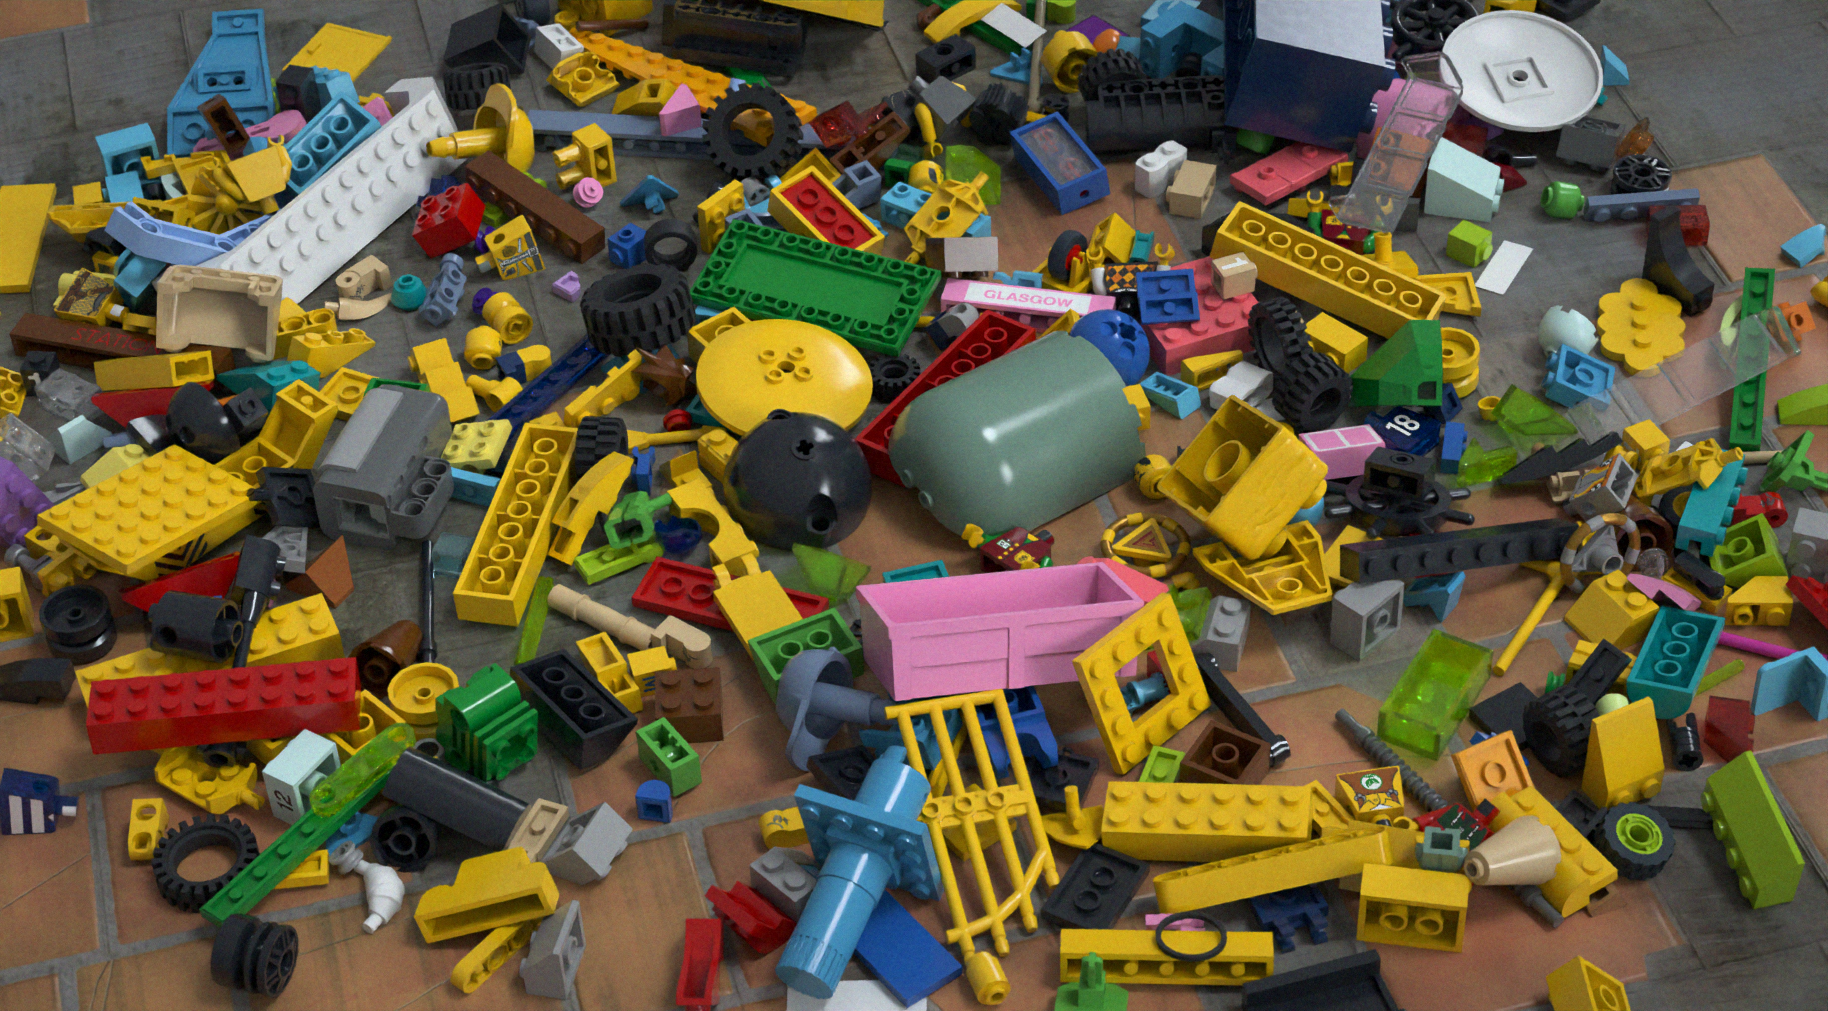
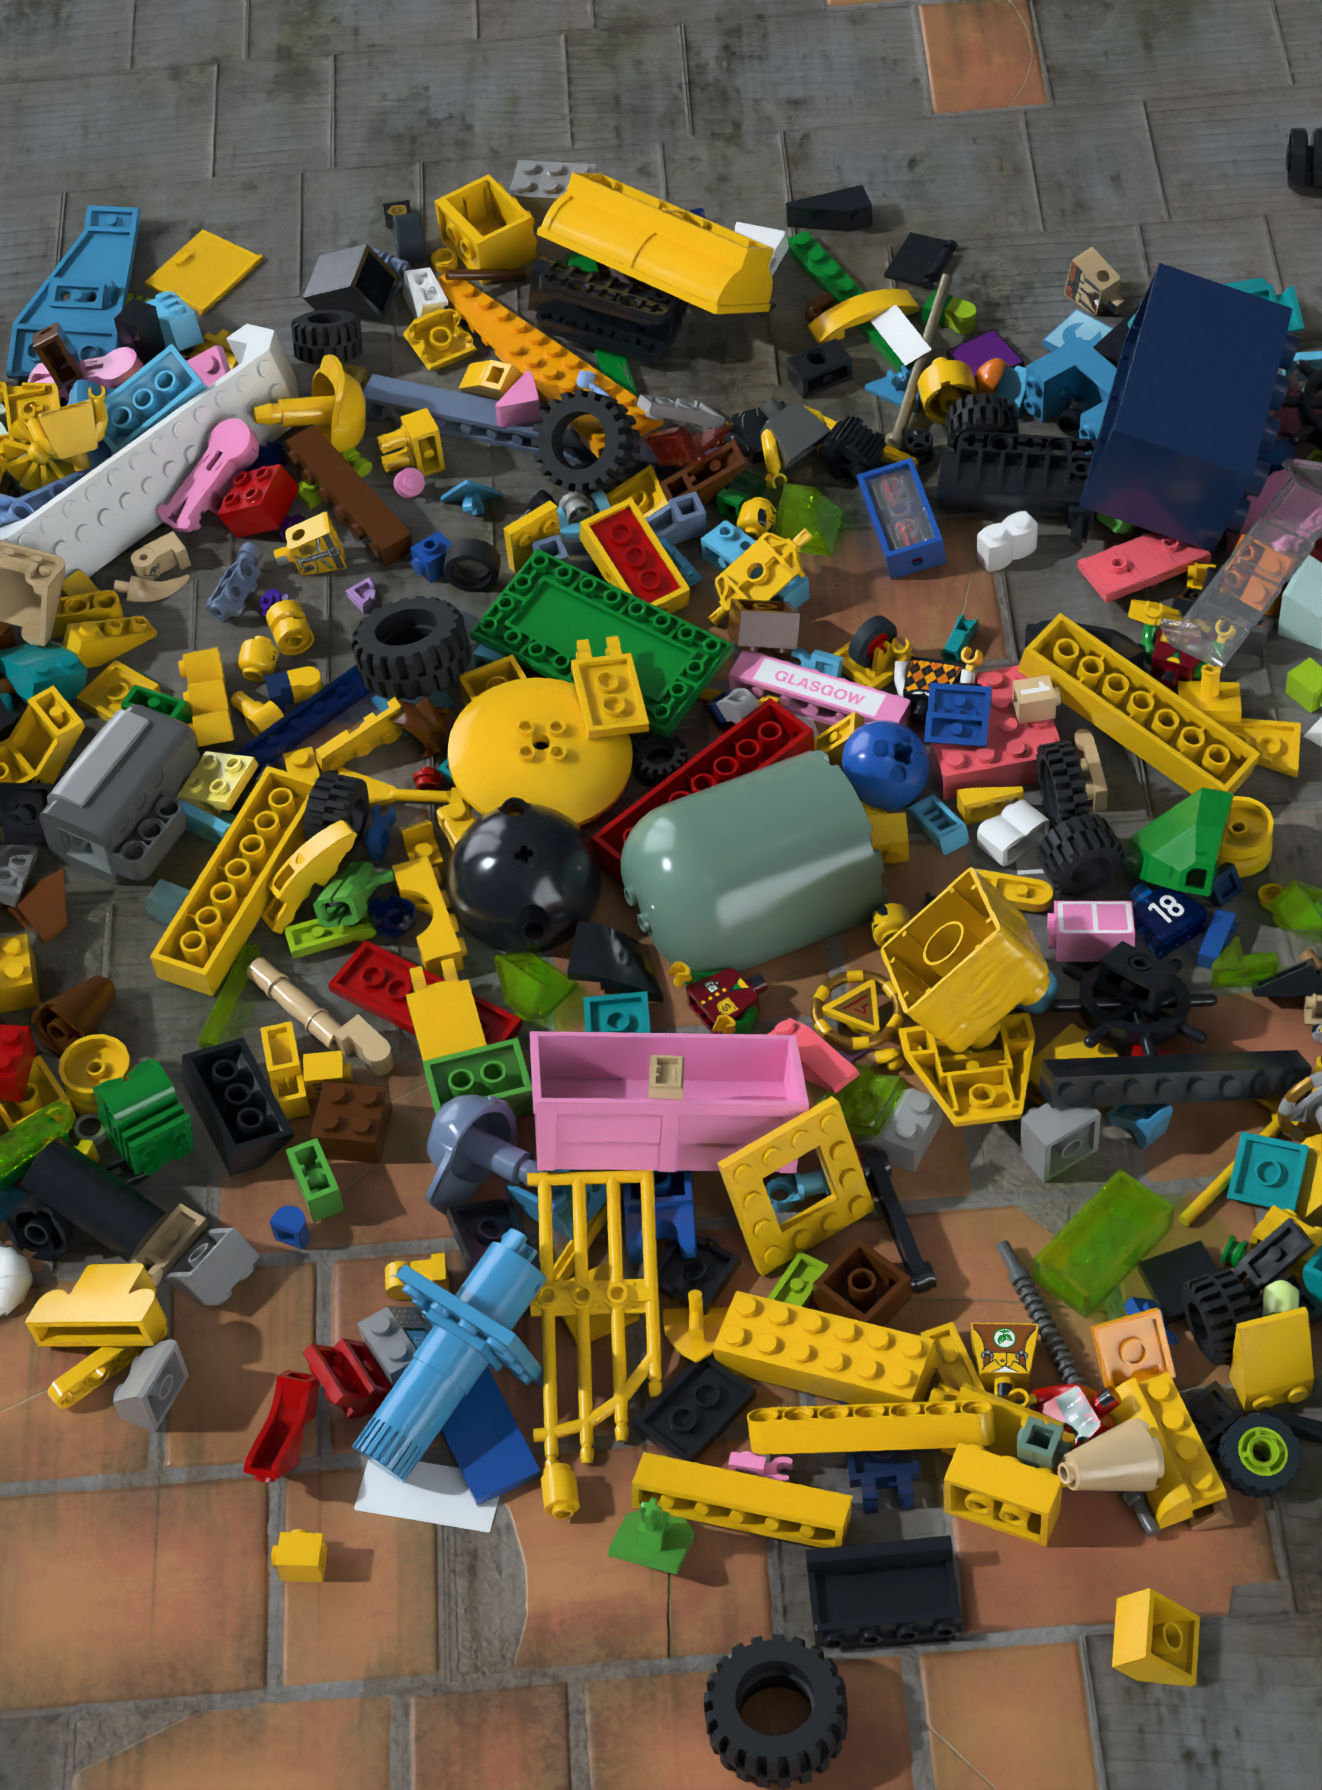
camera: 15 degrees right, 10 degrees up
teal cone [391,274,427,311] -> none
black bar [418,540,438,663] -> none
yellow panel [1088,212,1136,263] -> none
black piece [1156,912,1227,962] -> none
tan brick [1166,160,1216,219] -> none
yellow brick [1304,312,1368,376] -> none
none -> bright pink piece [157,418,259,533]
none -> black slope [567,920,664,1003]
none -> yellow tile [571,636,649,739]
none -> light grey wing [637,394,725,431]
none -> tan plate [648,1055,684,1100]
none -> teal plate [1227,1131,1310,1213]

